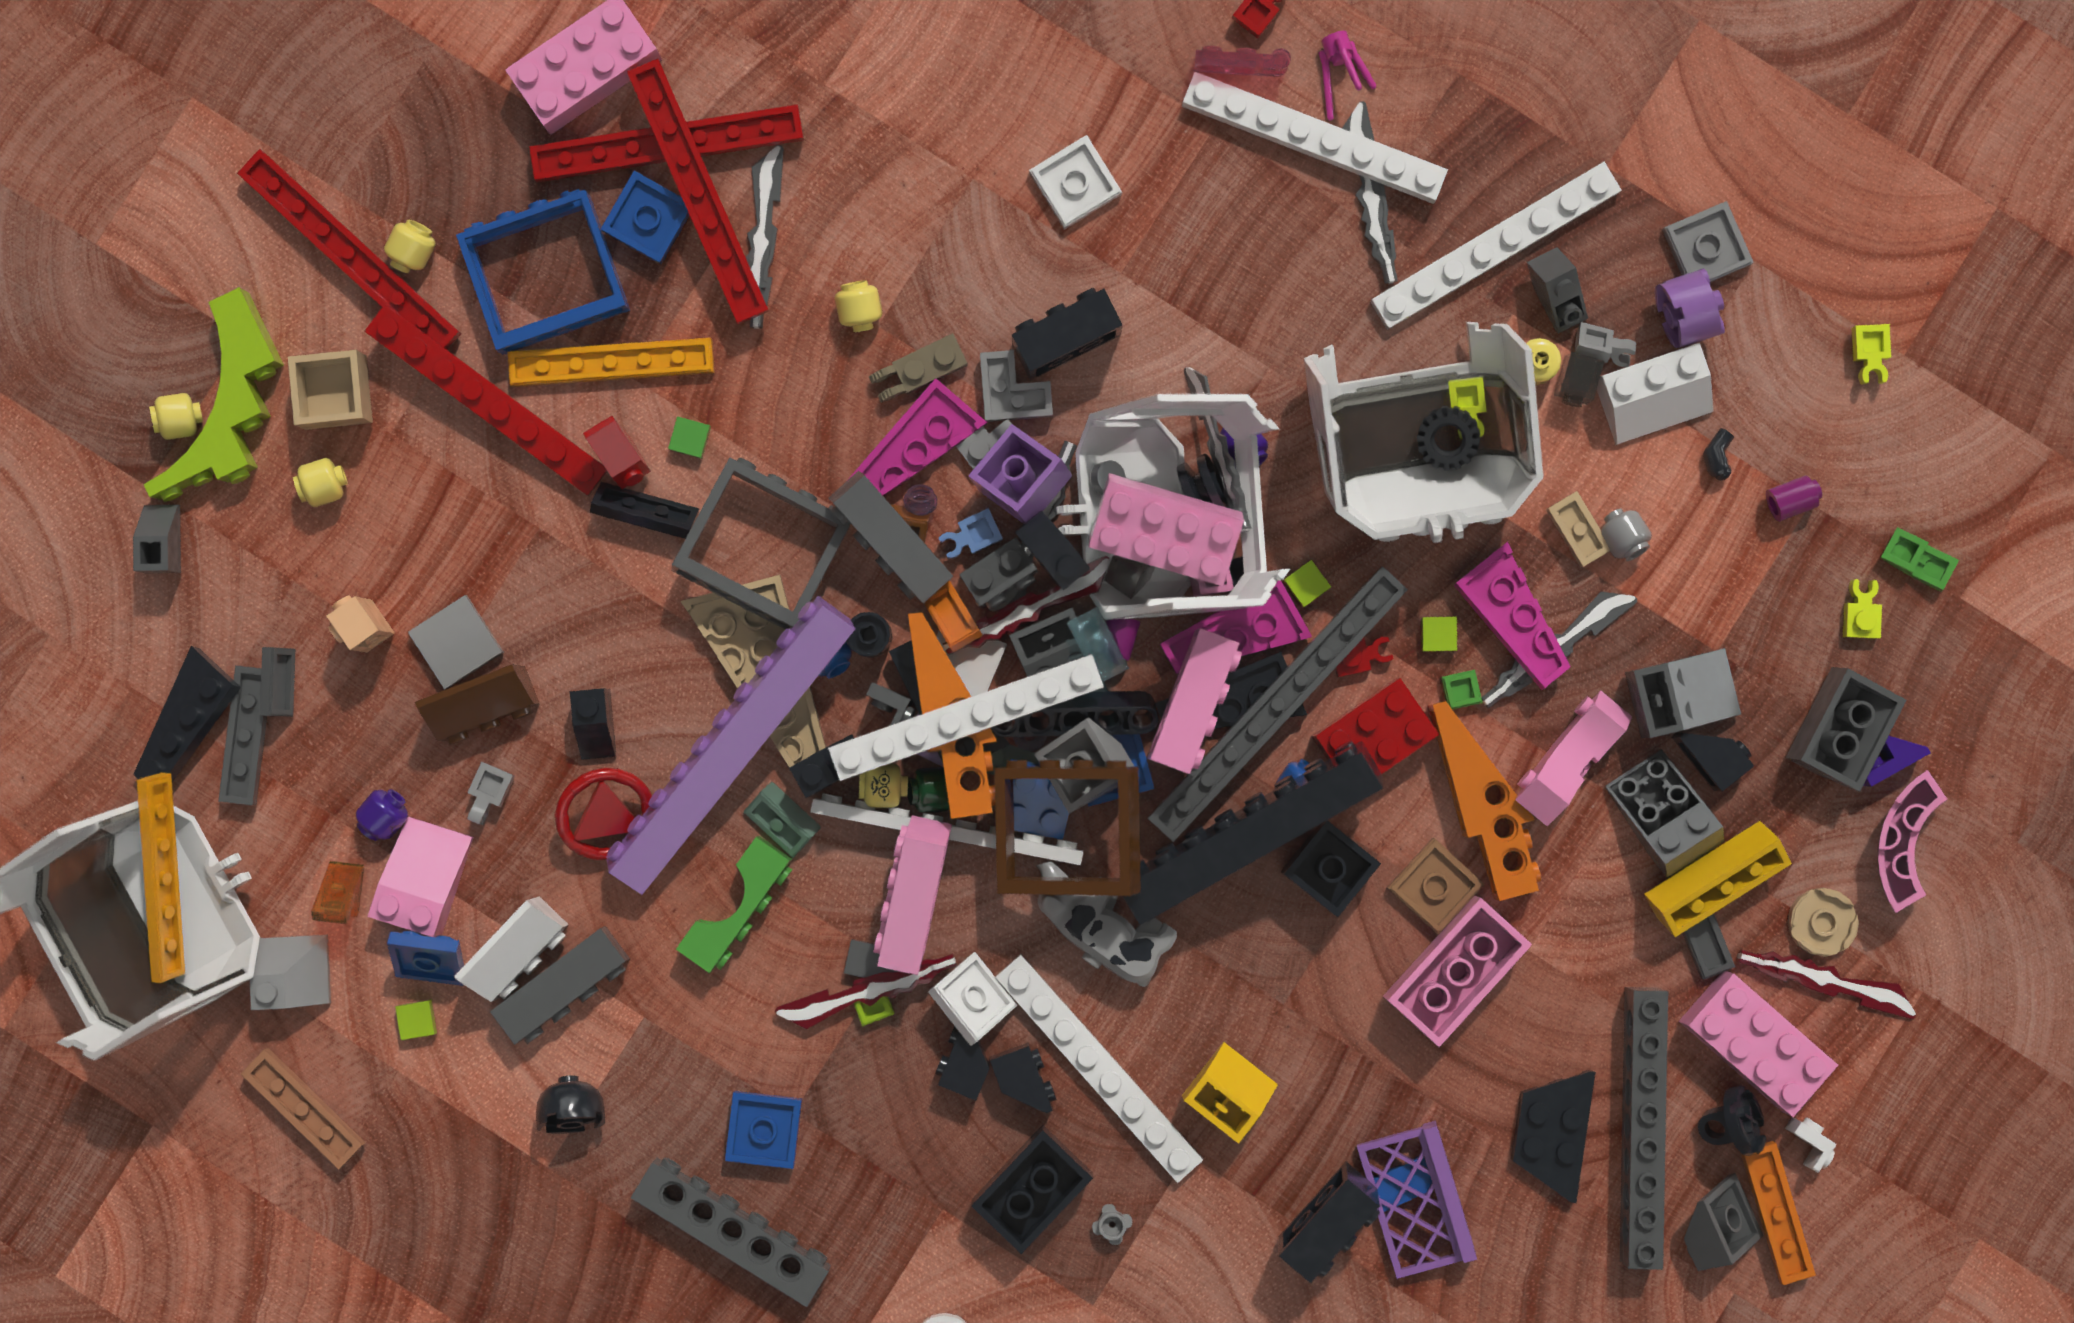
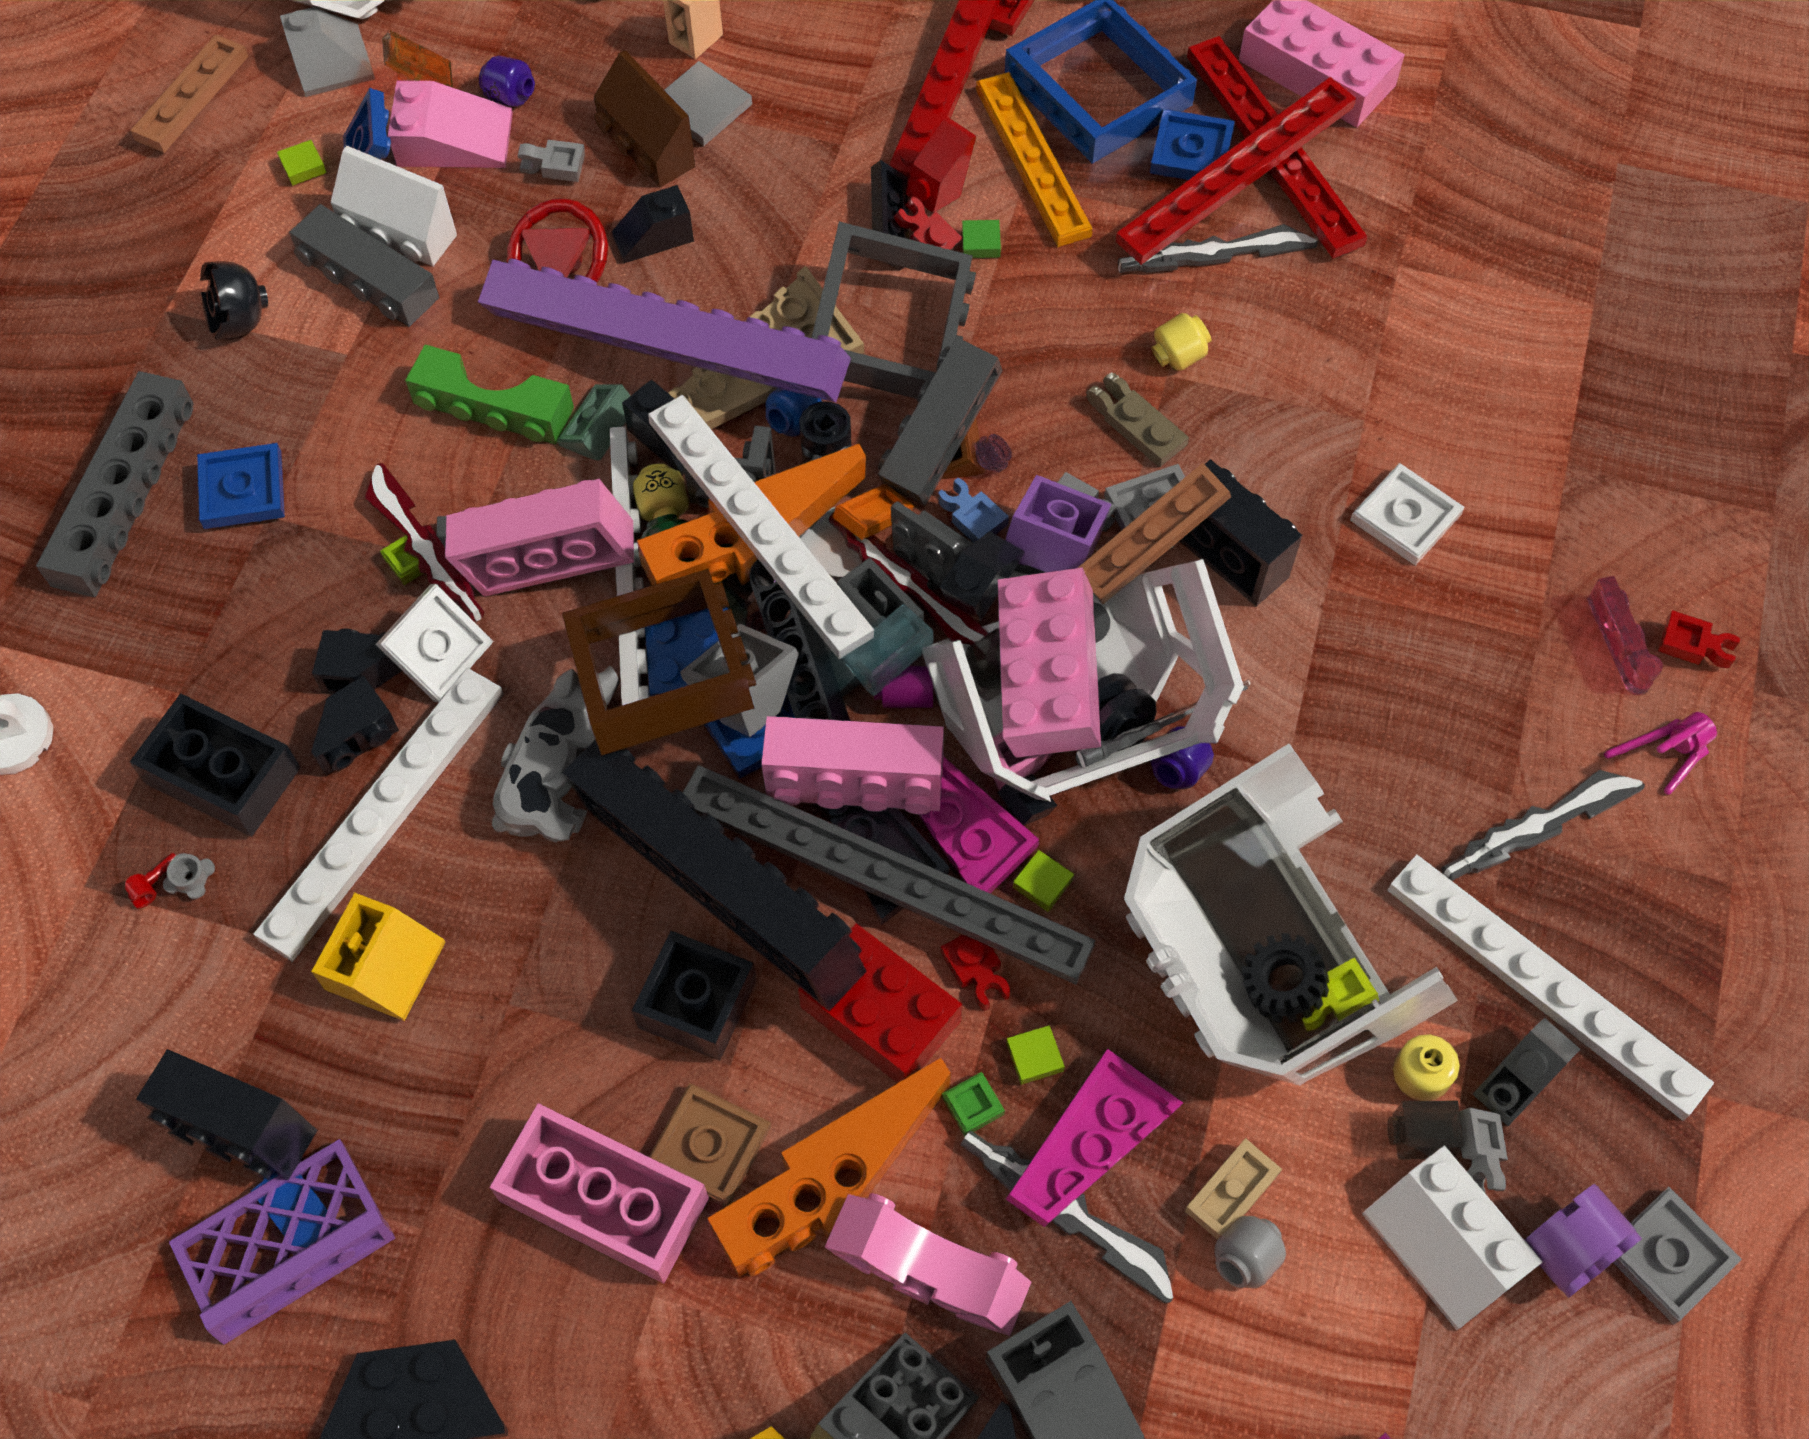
camera: 75 degrees right, 25 degrees down
dark pink wing [847,378,987,497] -> none
white plate [1182,72,1448,204] -> none
black arm [1703,428,1734,481] -> none
none -> red hand [125,853,176,909]
none -> red plate [894,197,962,250]
none -> nougat plate [1078,463,1231,605]

